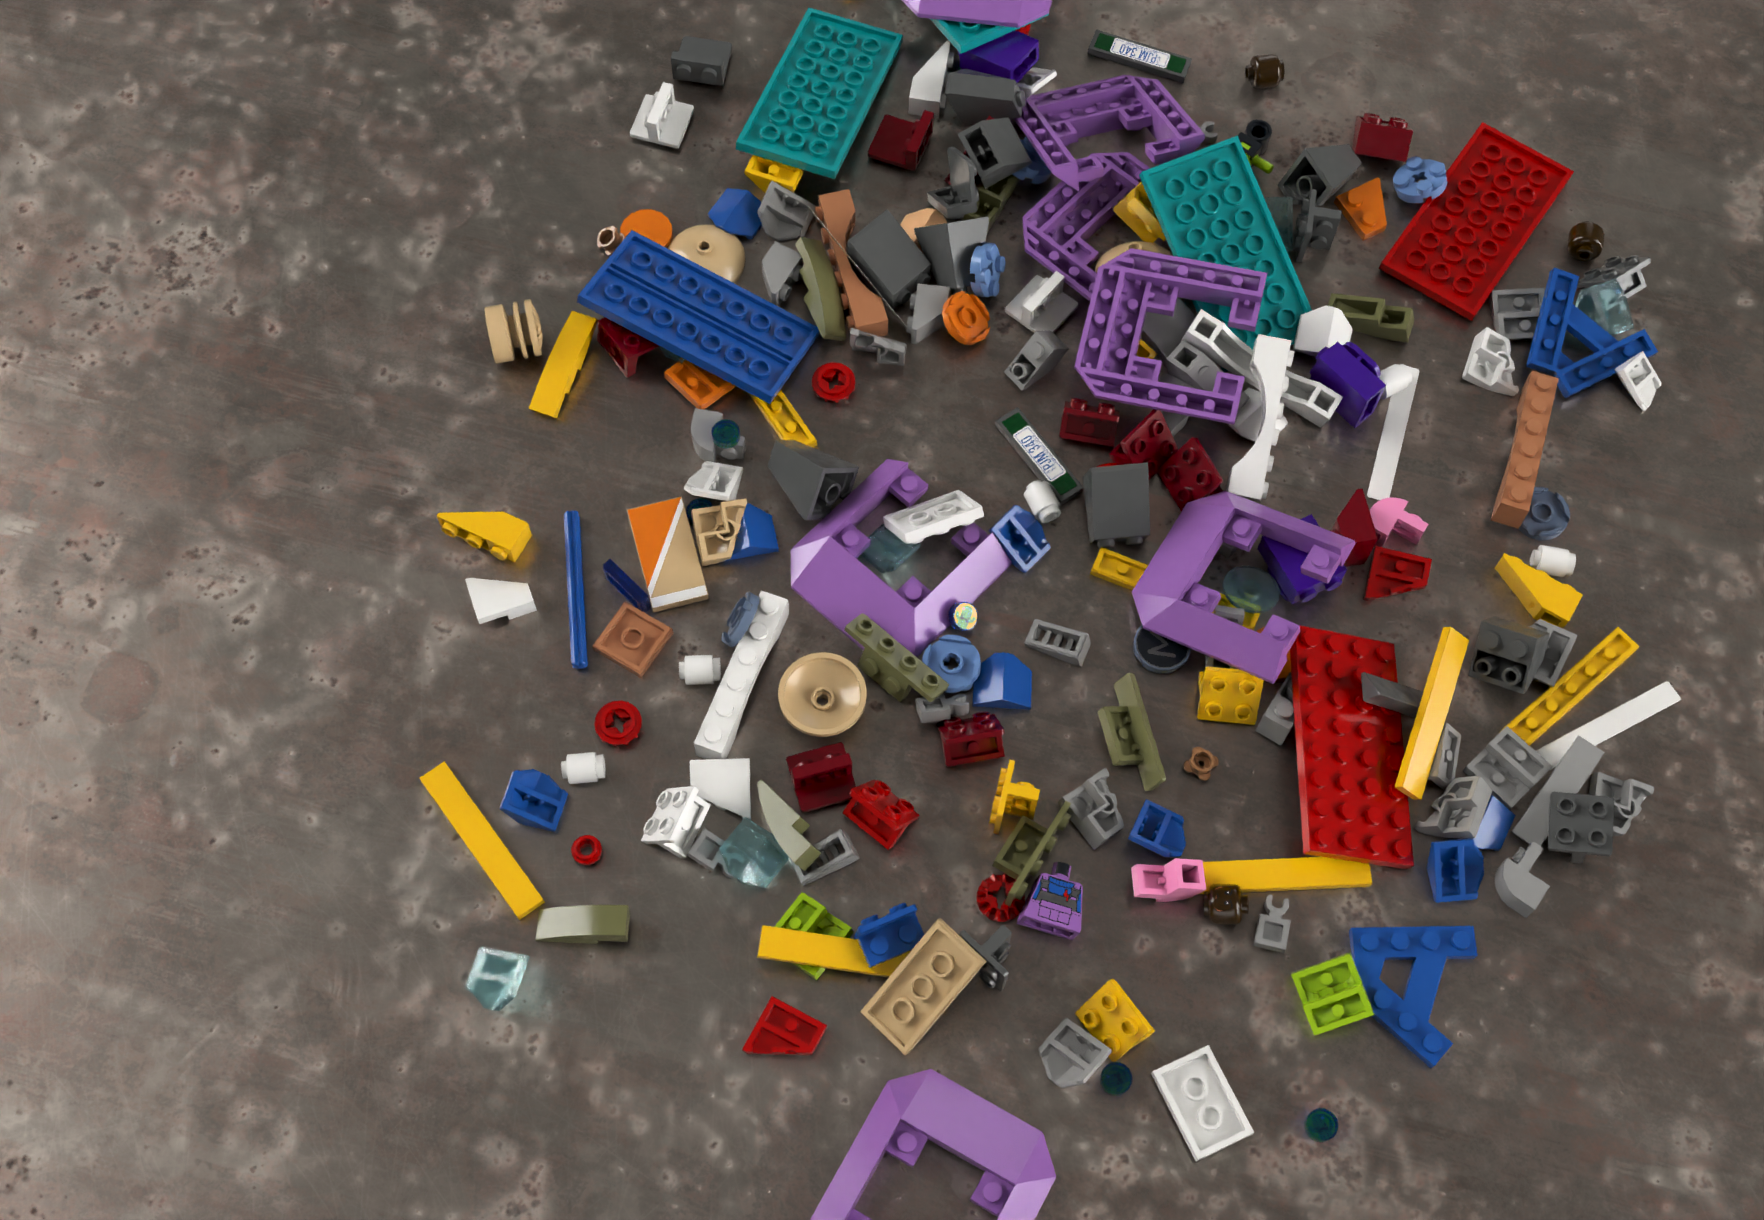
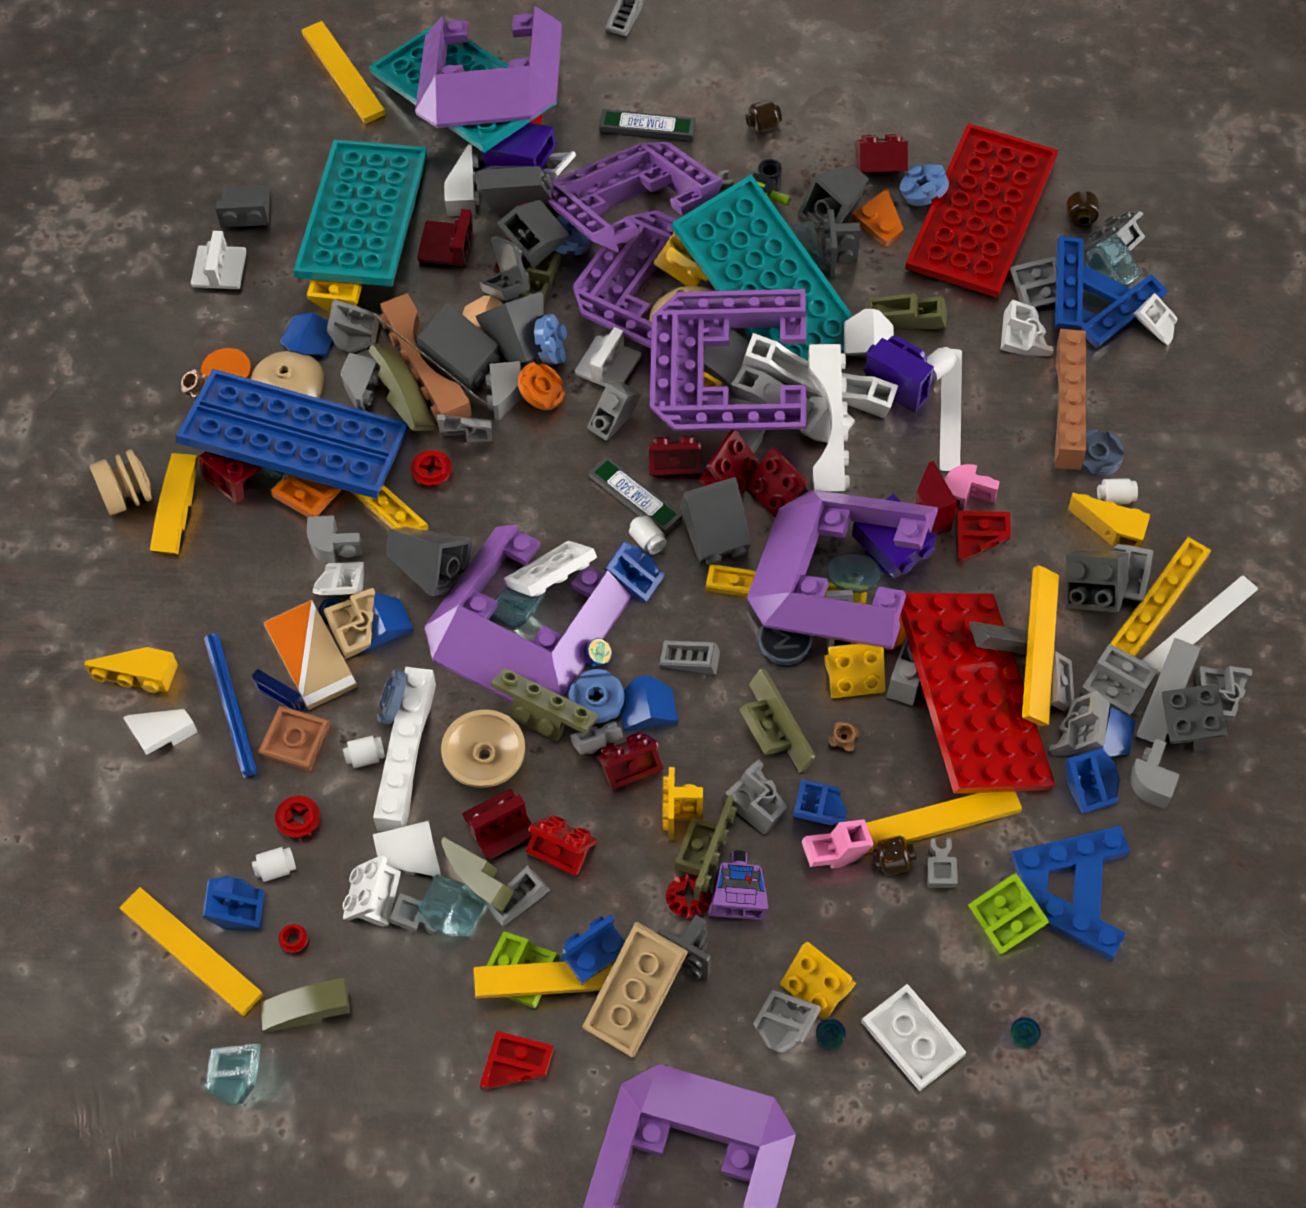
camera: 10 degrees left, 5 degrees down
tile [712,419,740,449] -> none

